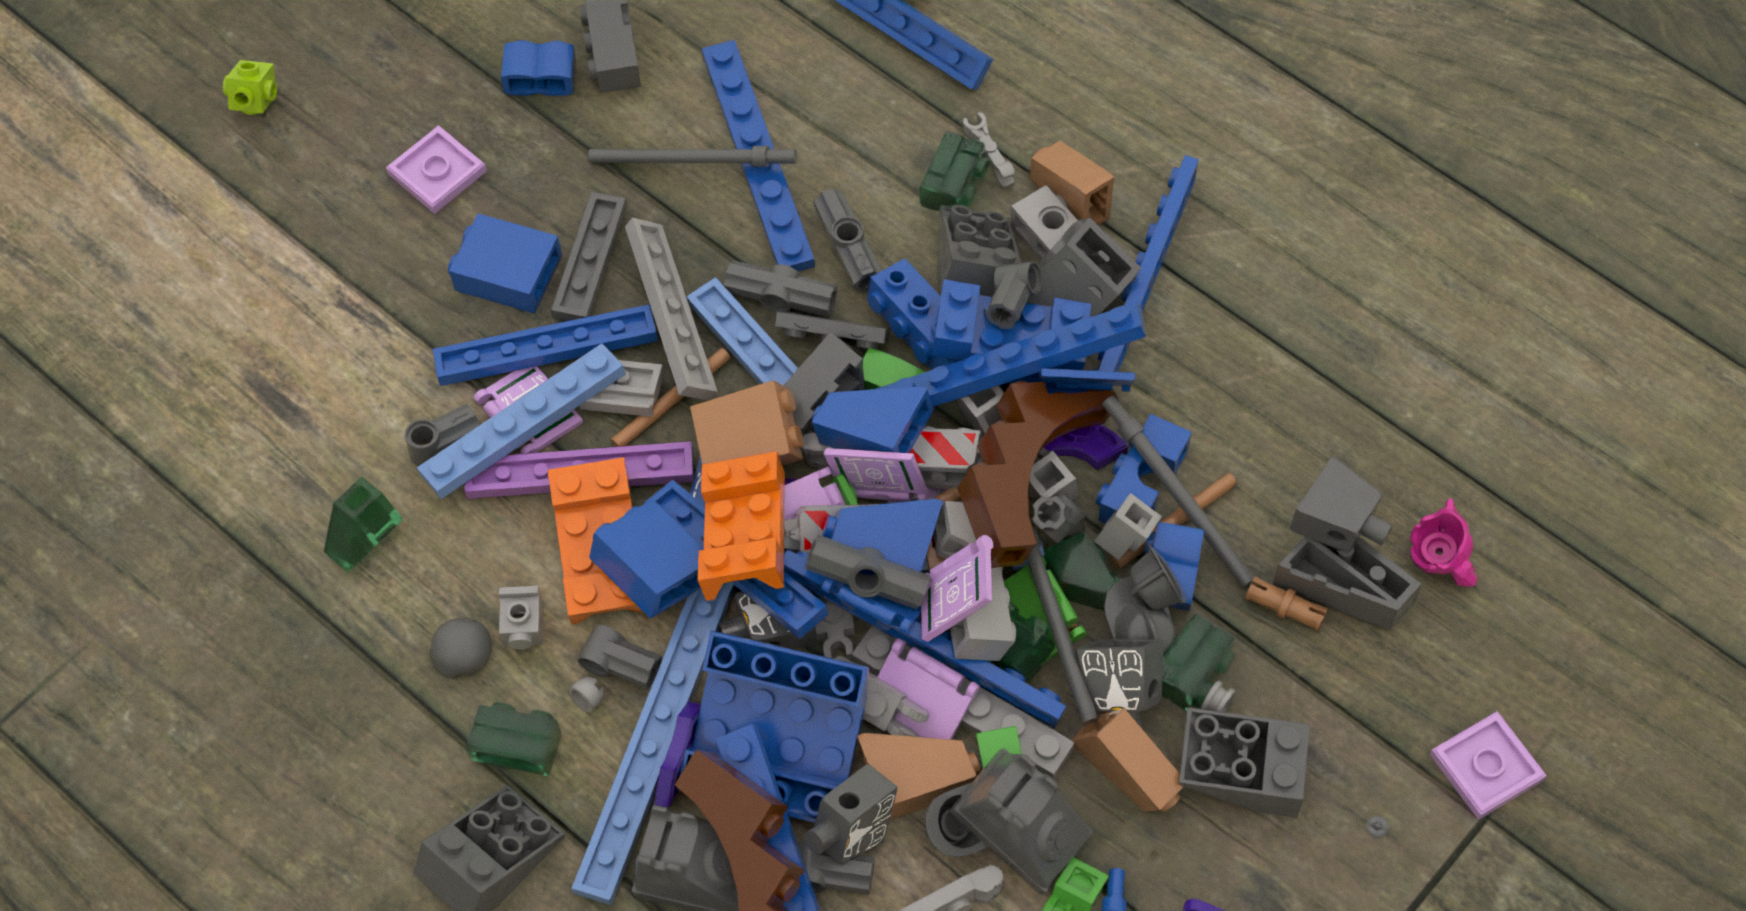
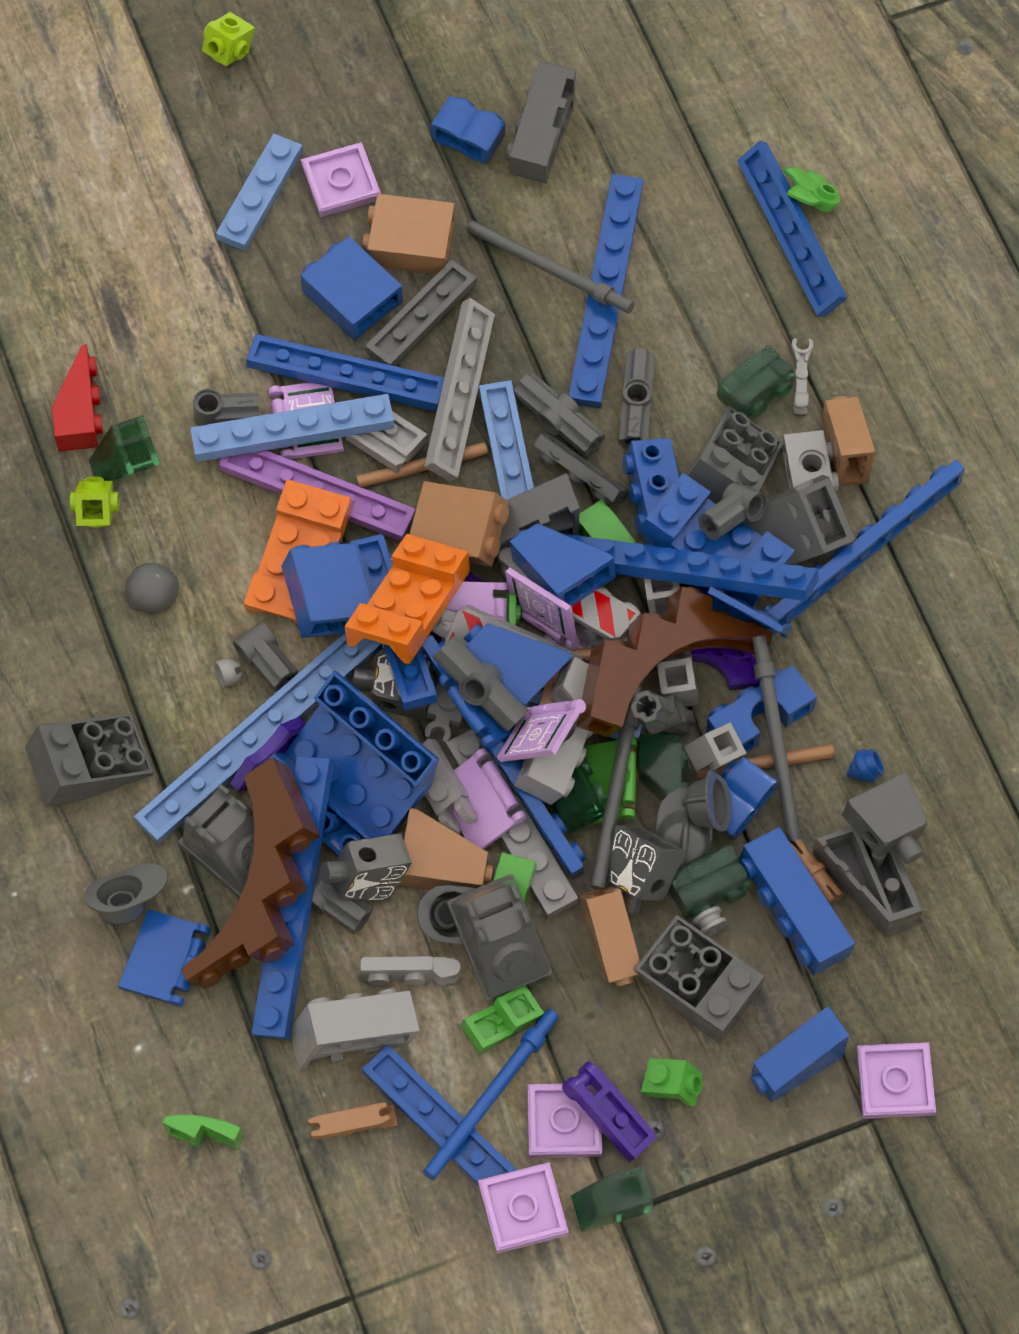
camera: 25 degrees right, 5 degrees up
clear green brick [466,702,562,776] -> none
light grey brick [499,586,543,650] -> none
dark pink hair [1410,498,1478,588] -> none
none -> slope [52,344,103,452]
none -> lime brick [70,476,120,528]
none -> medium blue plate [216,133,303,252]
none -> medium nougat brick [362,193,455,274]
none -> bright green bracket [641,1058,703,1107]
none -> blue brick [739,827,855,976]
none -> blue slope [750,1006,849,1103]
none -> blue plate [847,749,884,783]

